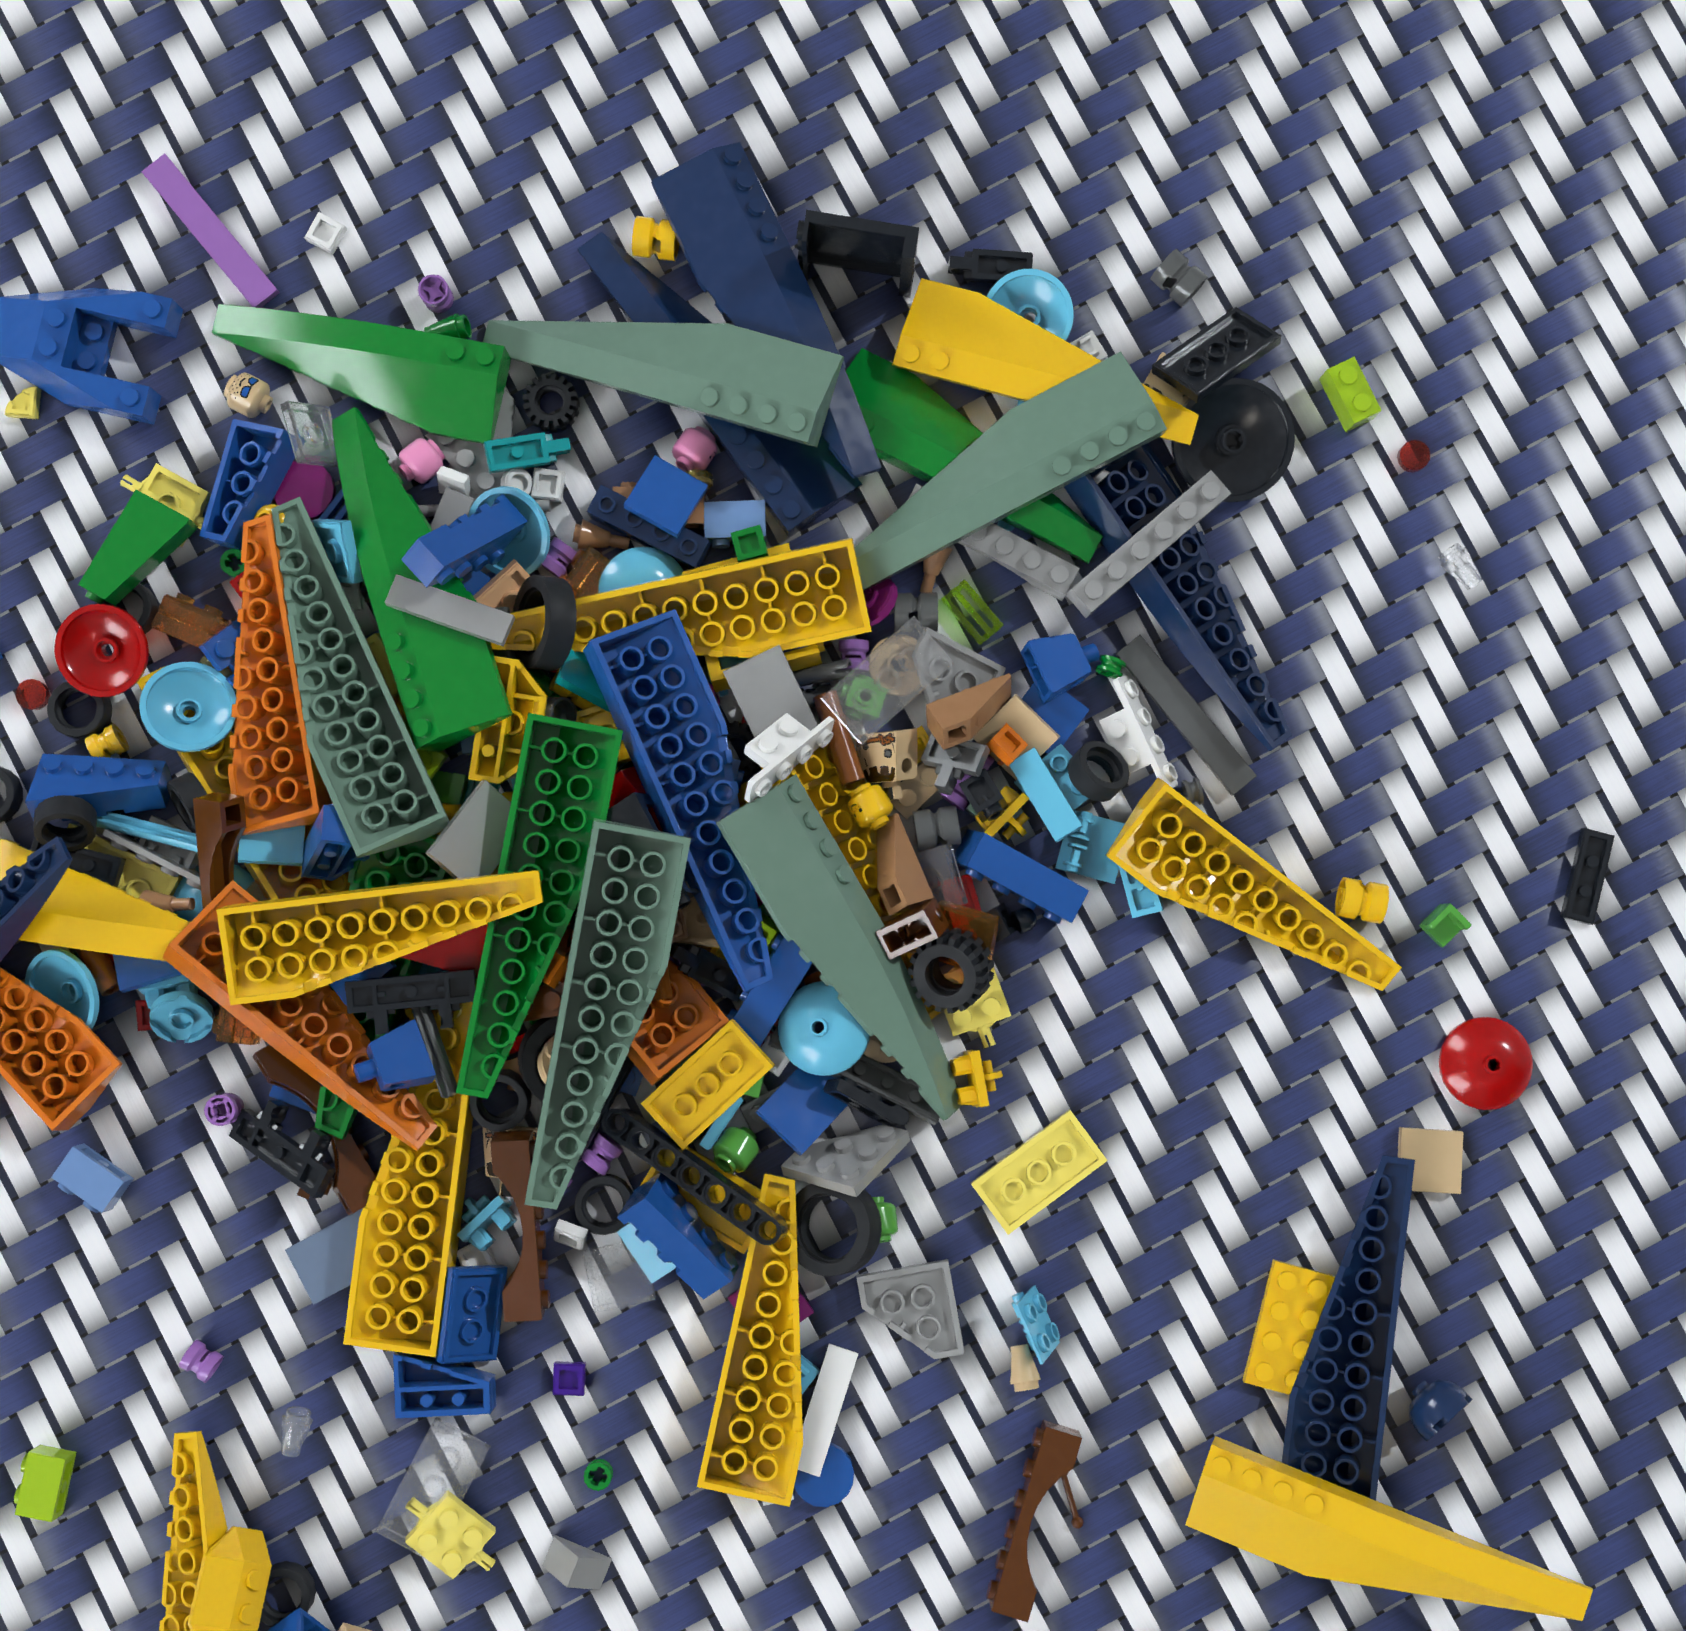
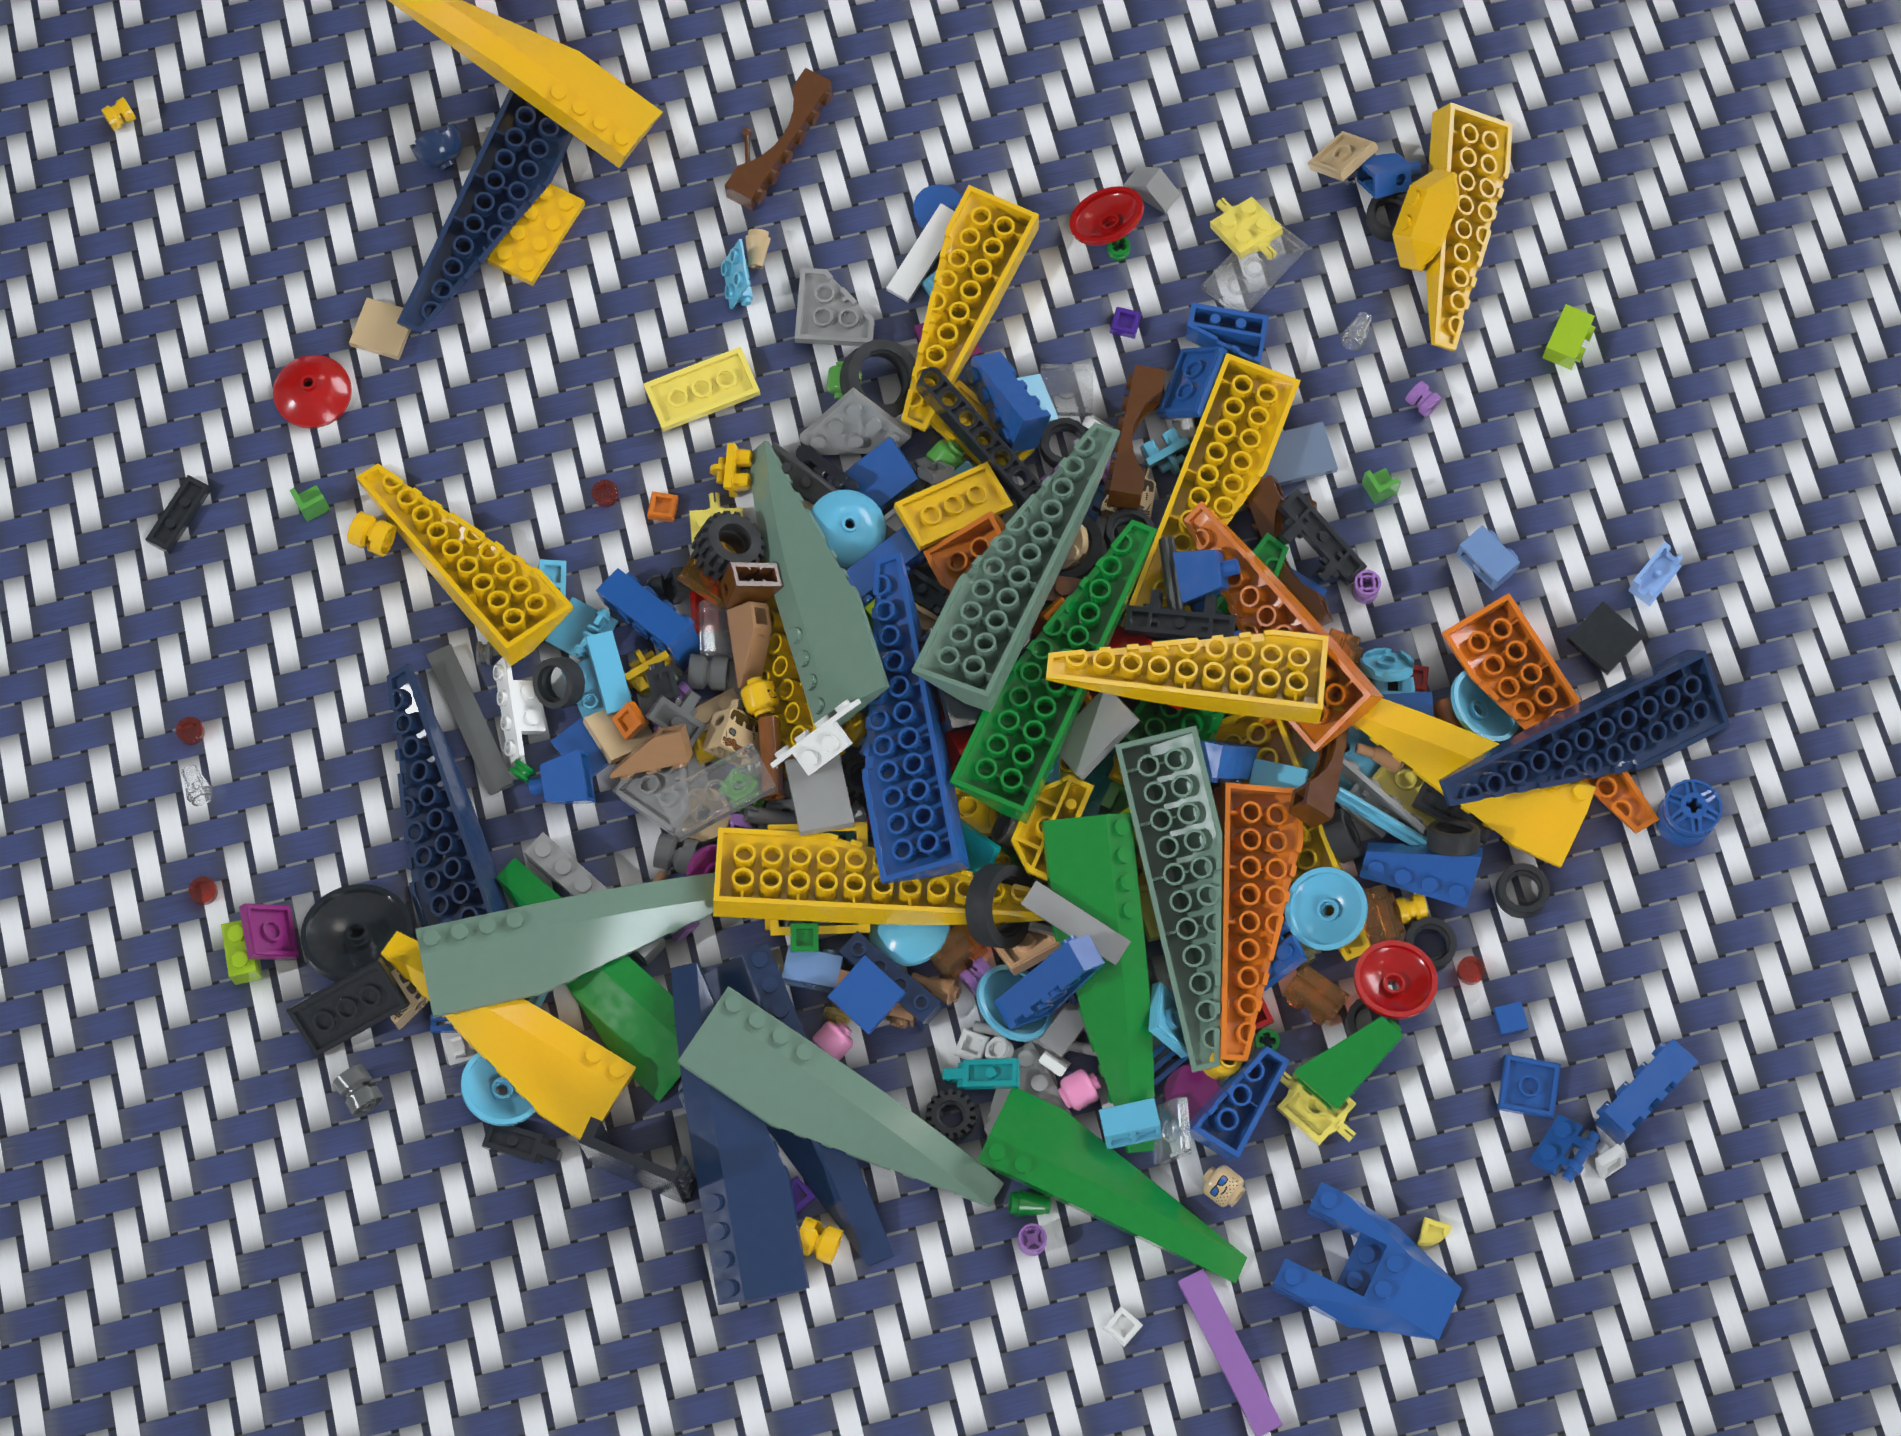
camera: 165 degrees left, 15 degrees down
clear neon green tile [941,579,1004,646] -> none
light grey arch [1066,470,1231,618] -> none
none -> clear red tile [176,717,205,745]
none -> magenta tile [239,903,299,960]
none -> clear red tile [592,480,619,507]
none -> orange tile [647,491,679,523]
none -> dark purple tile [791,1176,816,1214]
none -> dark grey plate [913,457,955,485]
none -> red dish [1069,186,1144,246]
none -> medium azure hinge [1099,1098,1162,1149]
none -> bright green panel [1362,468,1401,505]
none -> clear orange brick [1363,884,1404,946]

